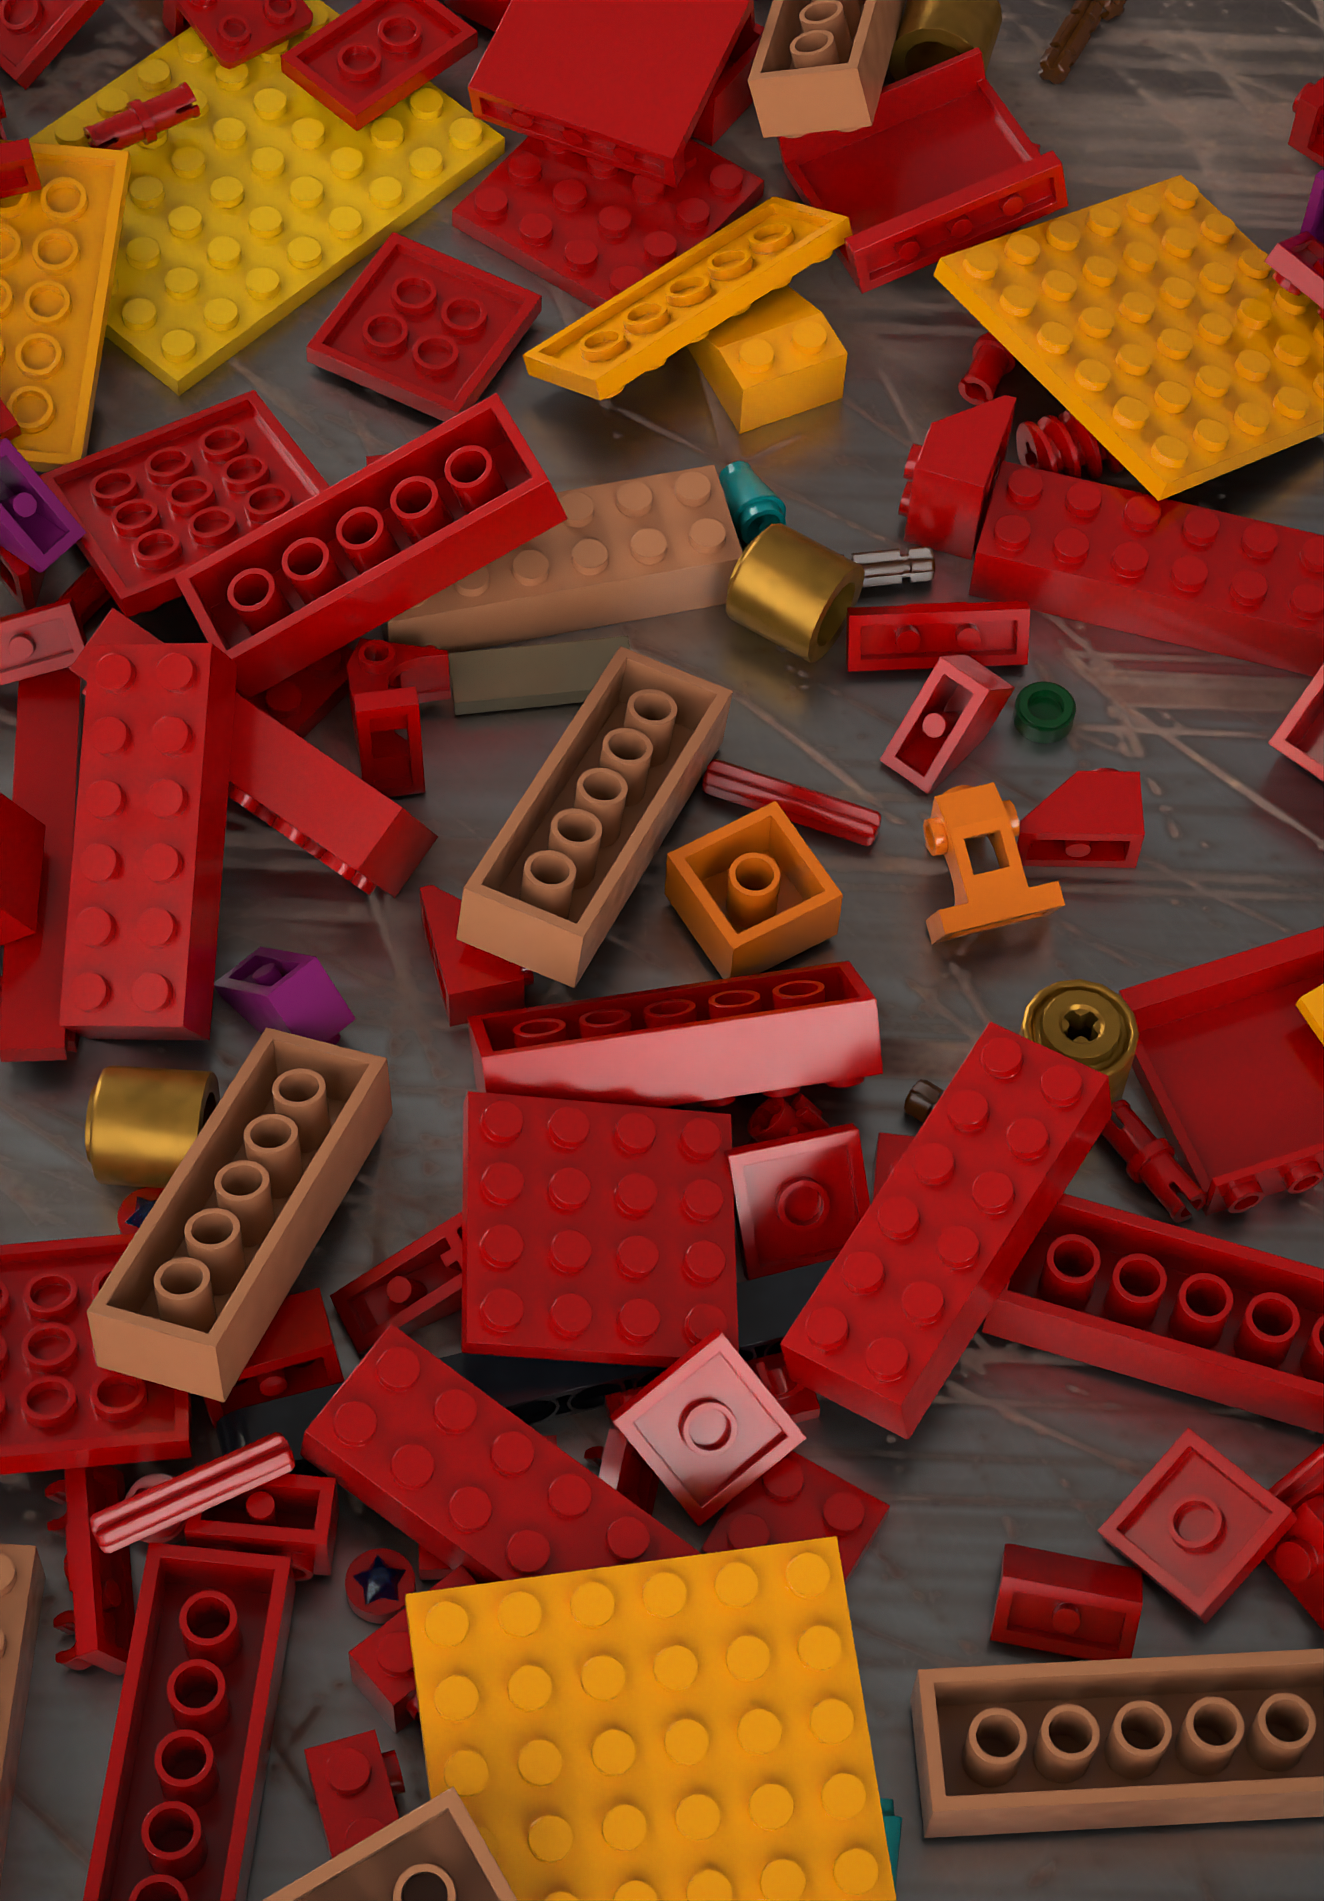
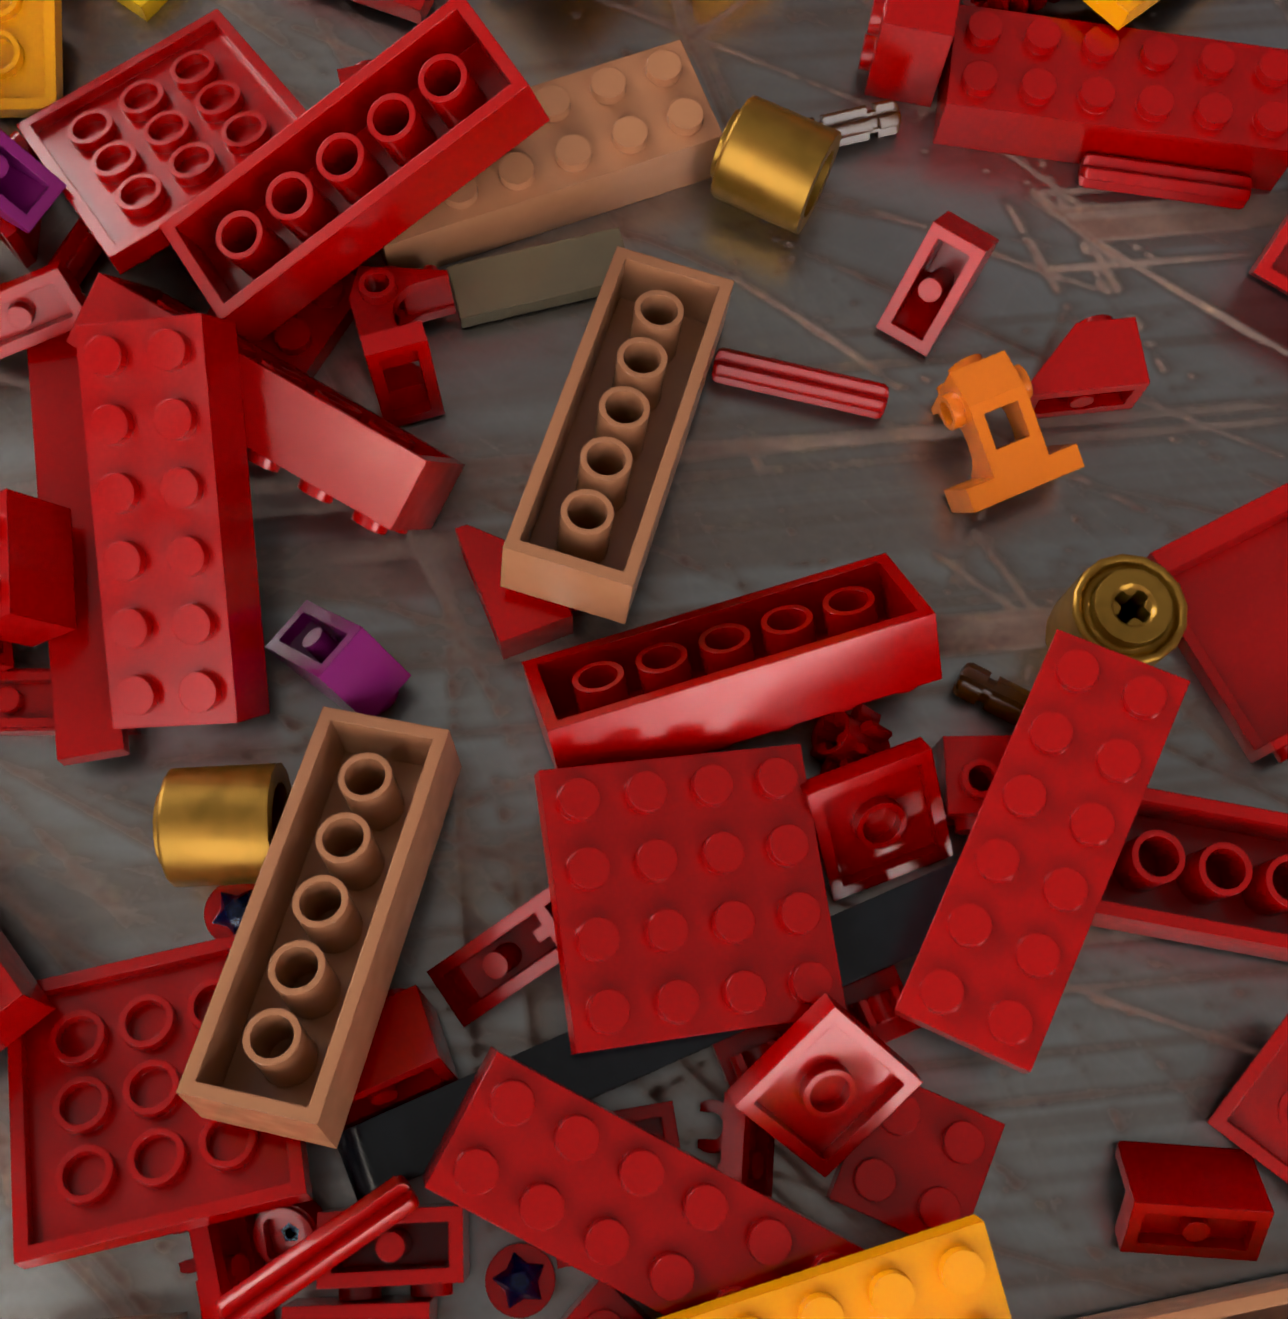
camera: 10 degrees left, 15 degrees up
orange brick [664,801,843,979] -> none
teal cone [719,461,786,545] -> none
red plate [846,601,1030,672] -> none
dark green tile [1013,681,1076,744] -> none
red pin [1101,1099,1208,1223] -> none
none -> red axle [1077,152,1252,209]

